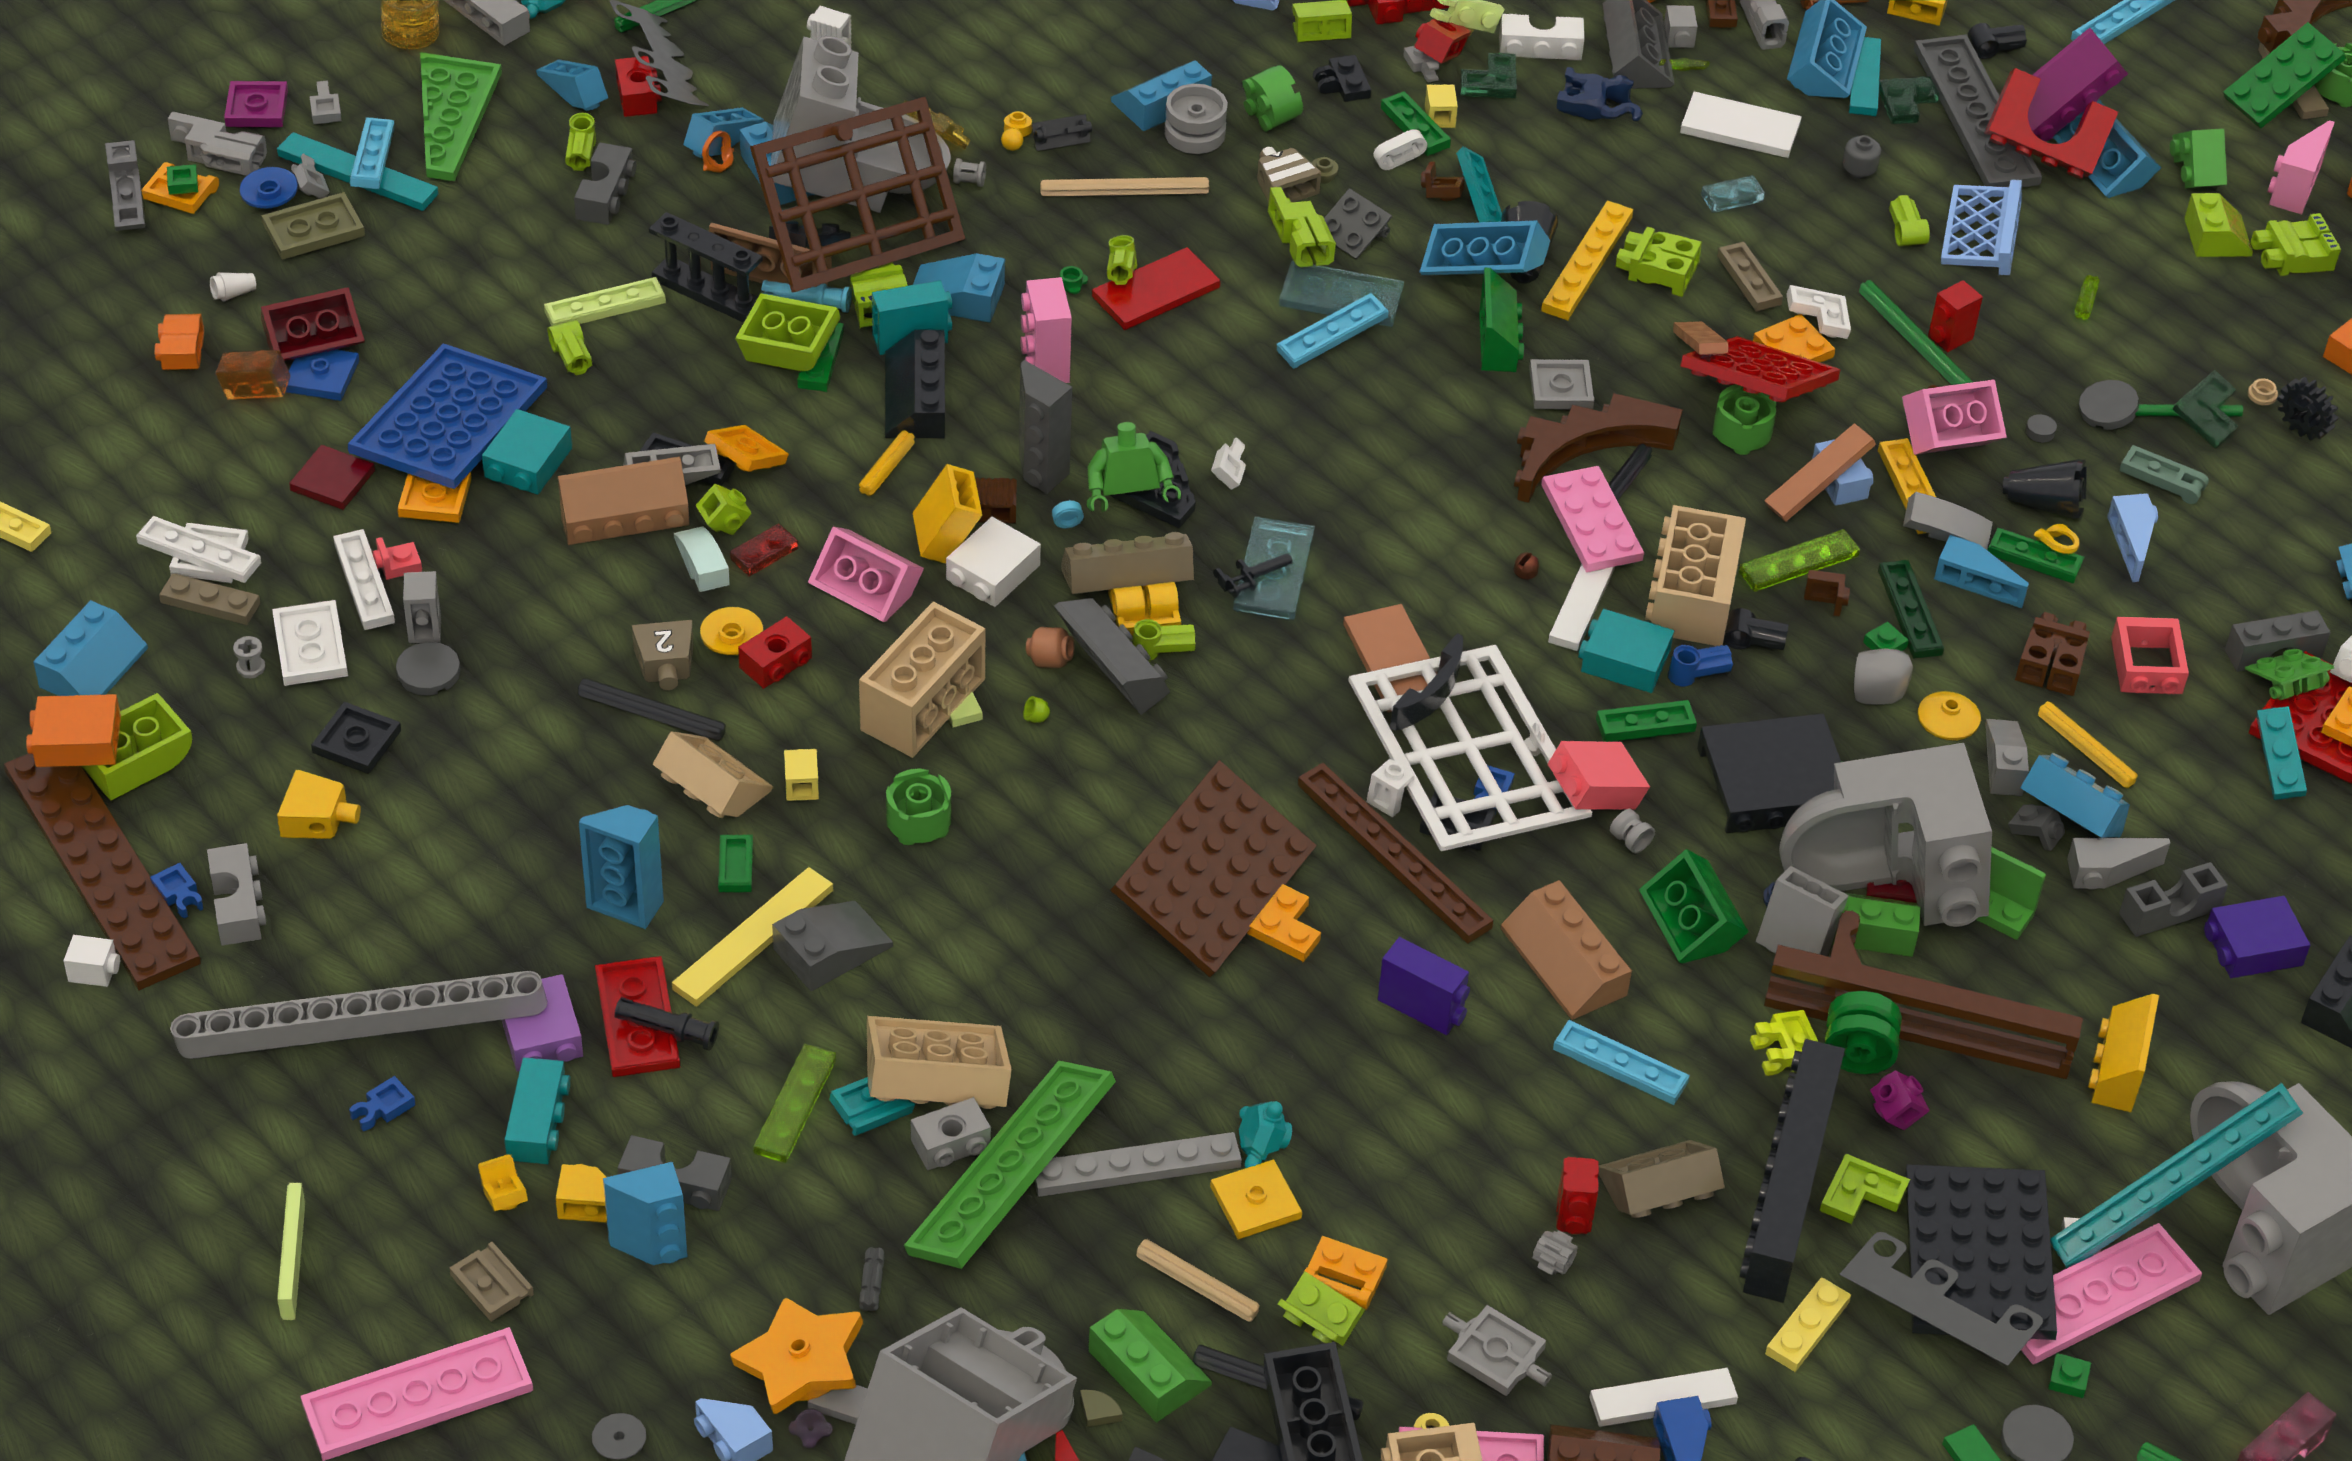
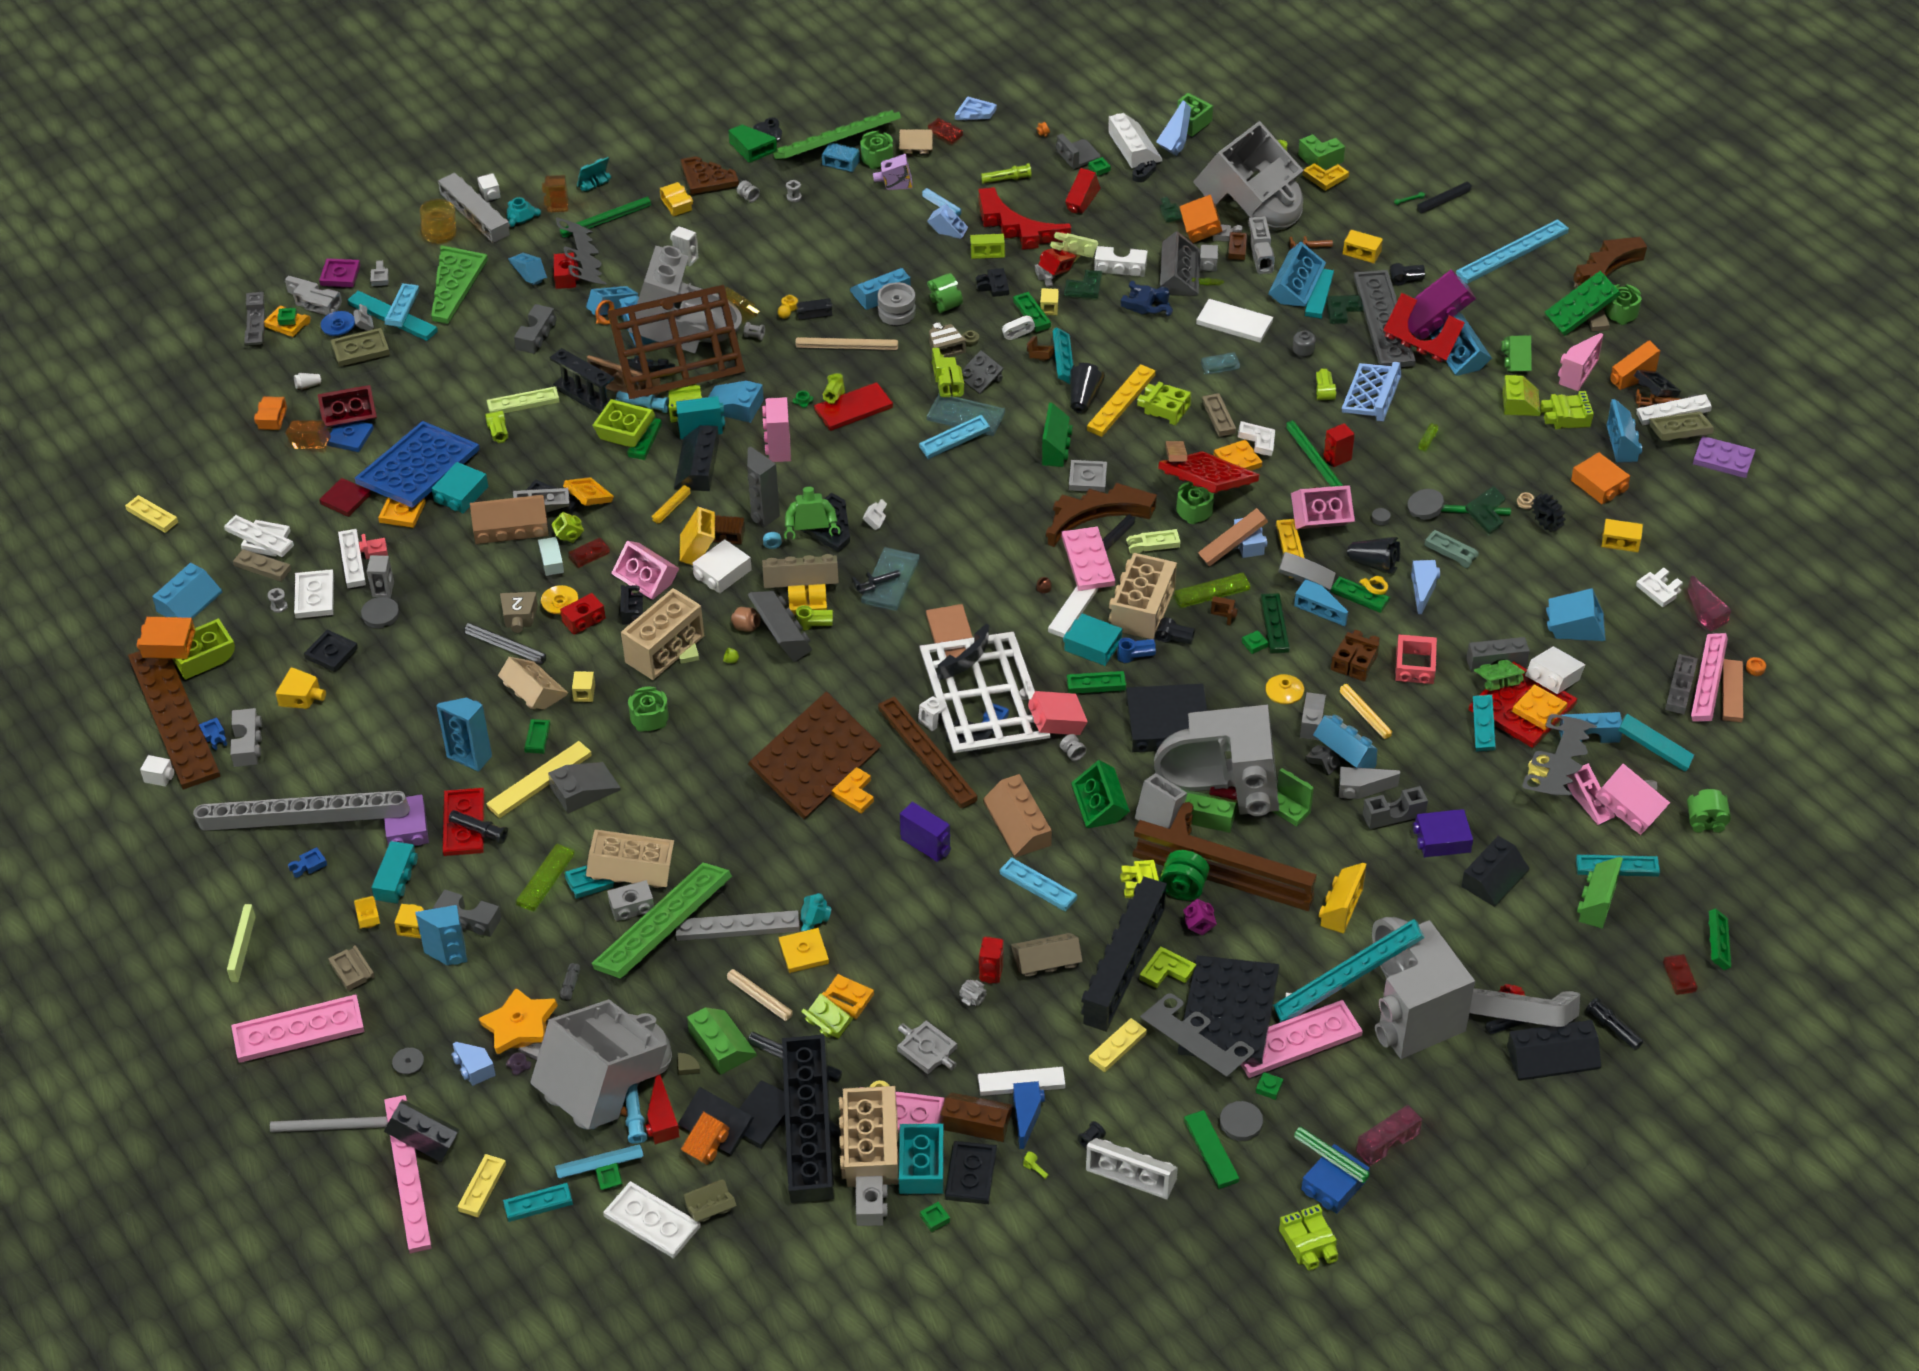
camera: 10 degrees right, 0 degrees up
lime piece [565,113,596,171] -> none
dark azure slope [1420,220,1550,275] -> none
light grey piece [1854,648,1913,704] -> none
none -> black hinge [621,585,643,625]
none -> yellowish green hinge [1127,529,1180,554]

